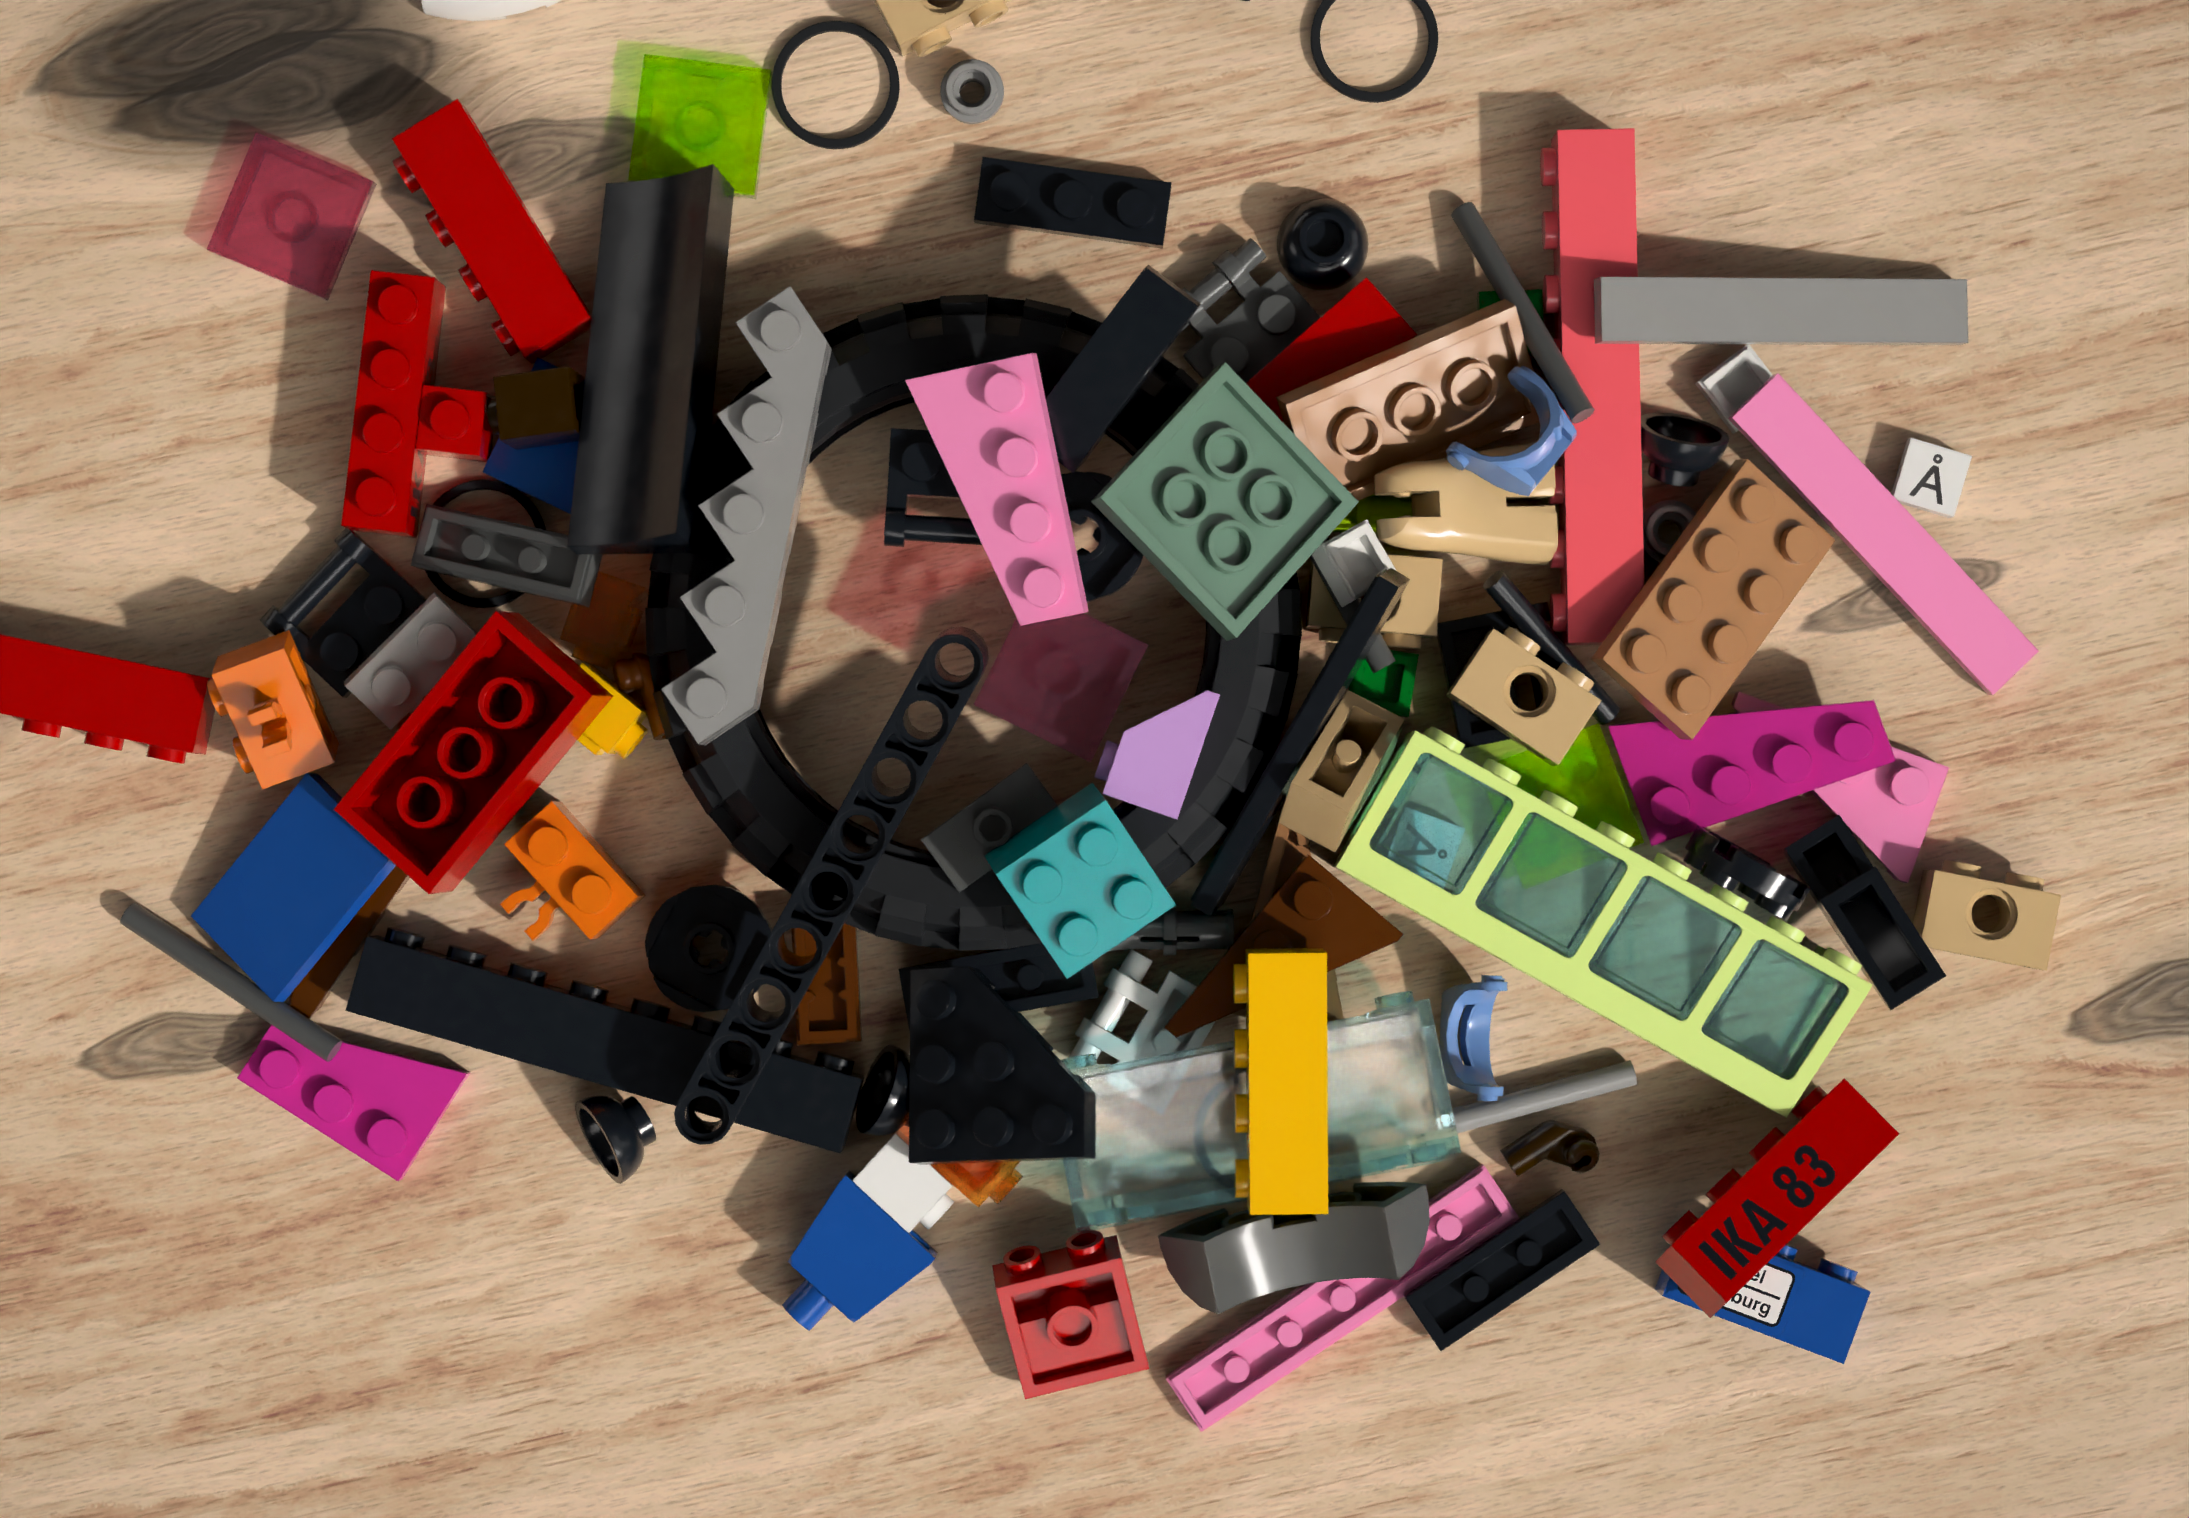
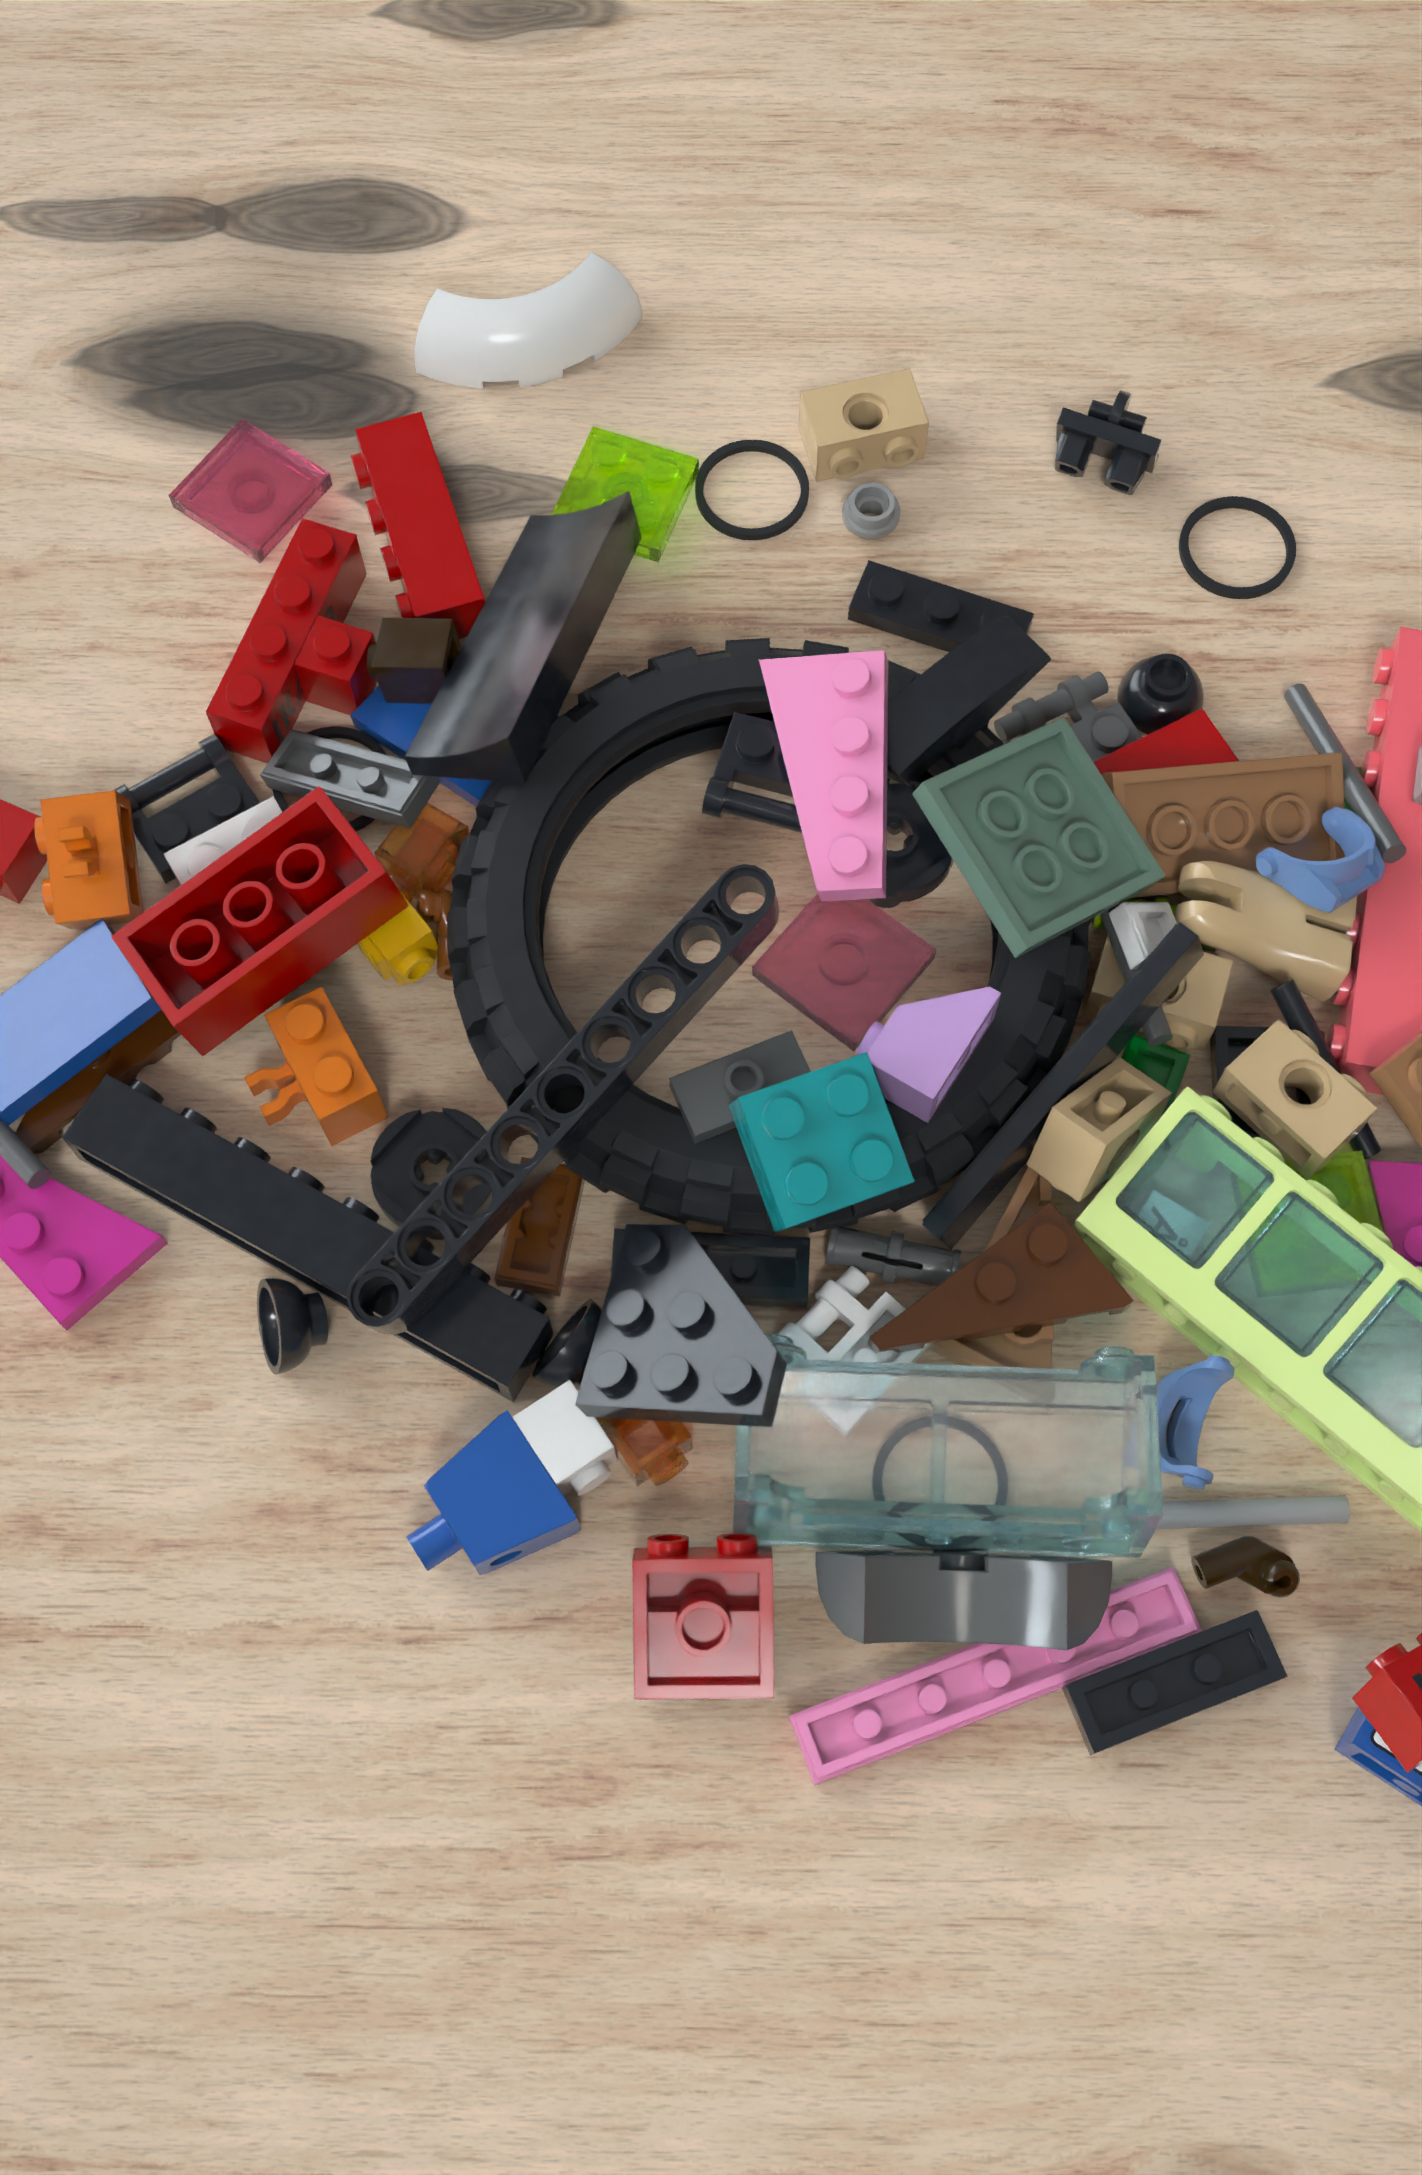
camera: 10 degrees right, 20 degrees down
light grey brick [662,286,832,746] -> none
yellow brick [1233,948,1328,1215] -> none

